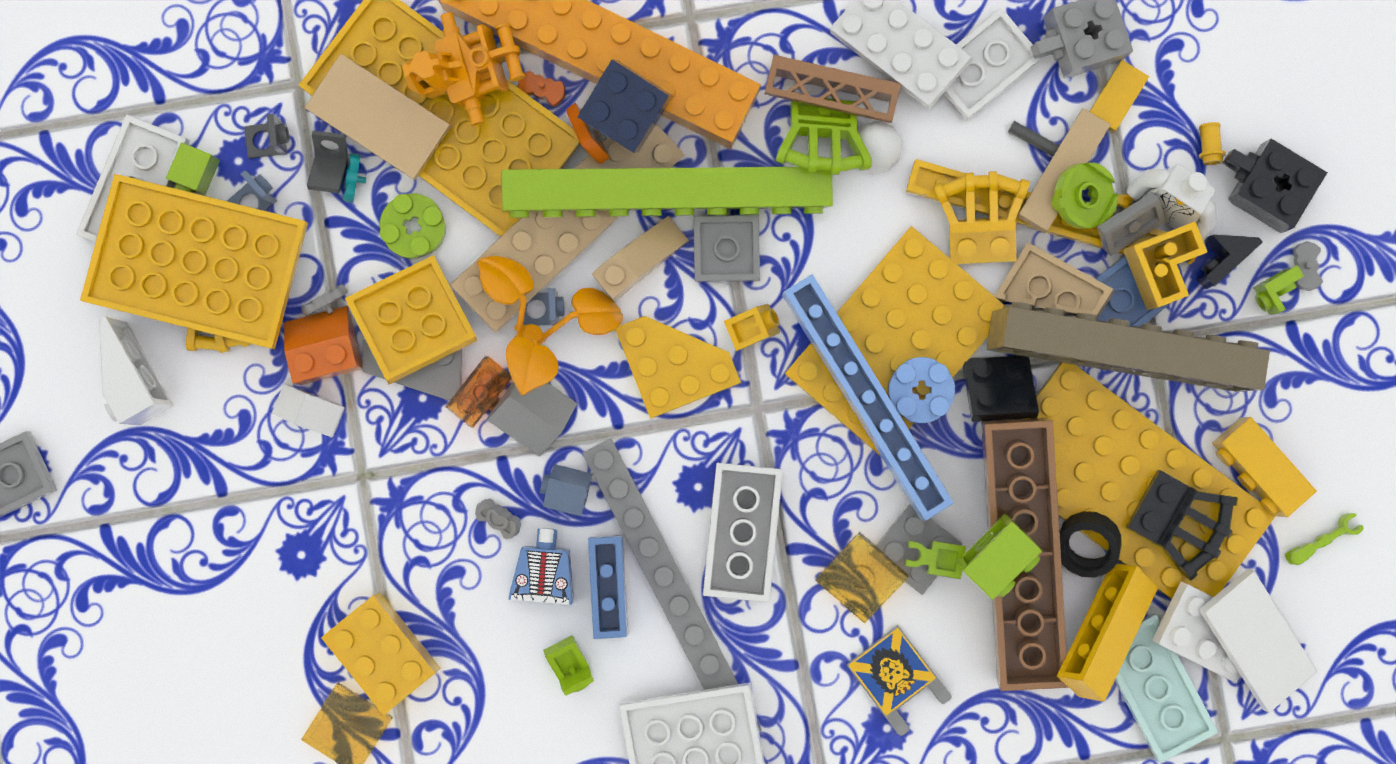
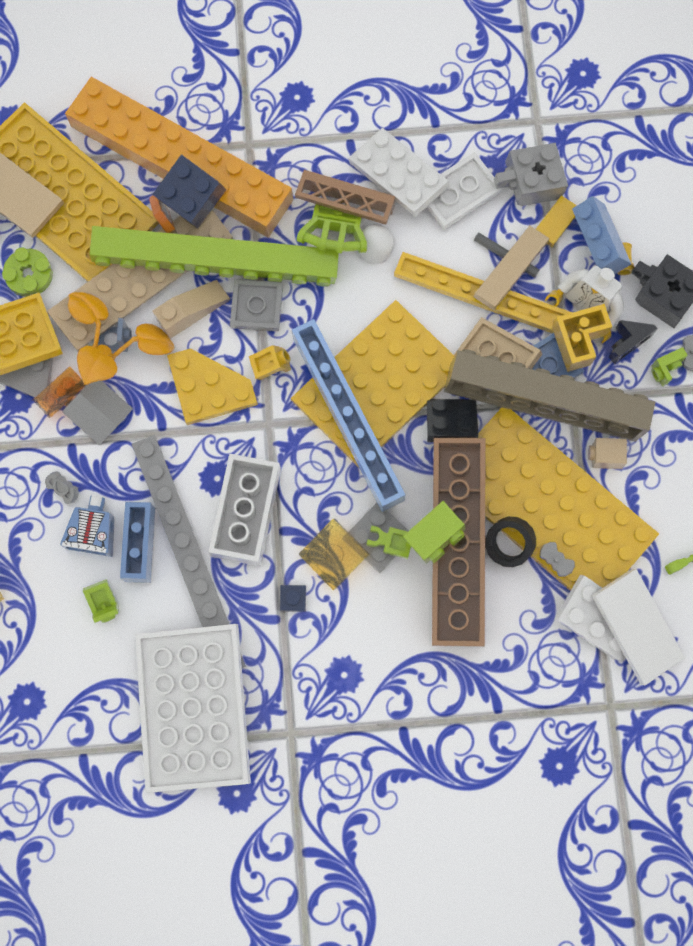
camera: 10 degrees right, 10 degrees down
light orange piece [402,12,526,126] -> none
orange piece [518,71,565,107] -> none
sand blue brick [540,464,593,516] -> none
flag [846,625,952,736] -> none
light blue plate [888,357,955,423] -> none
yellow plate [933,171,1030,264] -> none
lime plate [1051,162,1118,229] -> none
yellow brick [1057,564,1158,702] -> none
light grey plate [1097,192,1166,256] -> none
light aqua plate [1115,614,1219,763] -> none
black plate [1125,470,1238,581] -> none
yellow brick [1212,417,1317,517] -> none
none -> dark blue plate [280,585,306,612]
none -> light grey piece [540,542,575,577]
none -> medium blue brick [572,196,631,274]
none -> tan brick [588,438,627,469]

